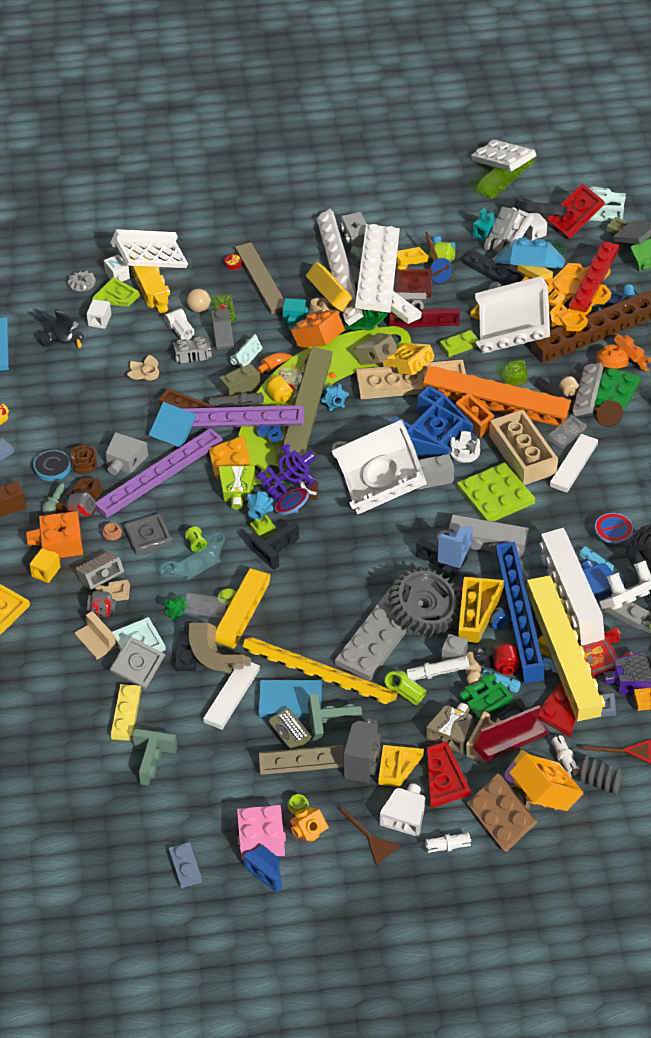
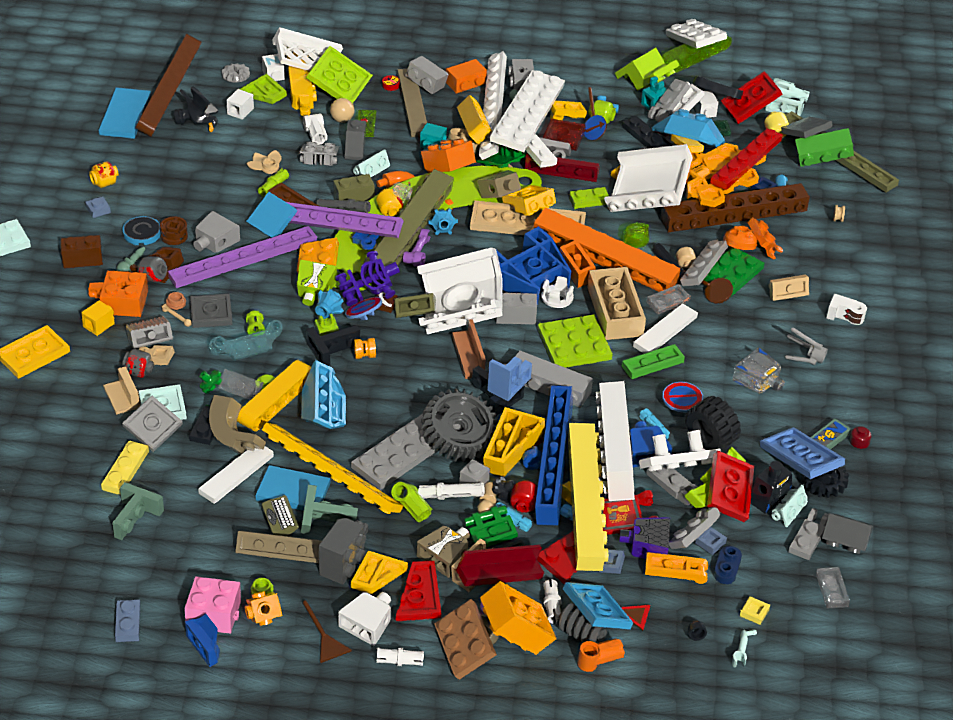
camera: 10 degrees right, 5 degrees down
none -> reddish brown beam [135,34,202,137]
none -> tan hinge [162,304,192,327]
none -> lime pin [258,168,289,197]
none -> dark azure wedge [301,360,346,429]
none -> lime plate [306,46,373,104]
none -> light orange wheel [354,338,376,359]
none -> olive slope [395,293,436,318]
none -> medium lavender brick [403,229,431,267]
none -> light grey brick [405,56,449,94]
none -> orange brick [446,59,487,93]
none -> nougat panel [452,319,486,379]
none -> dark azure tile [563,582,633,629]
none -> orange piece [577,638,625,672]
none -> lime bracket [614,48,680,91]
none -> bright green plate [622,344,685,379]
none -> light yellow head [764,112,789,138]

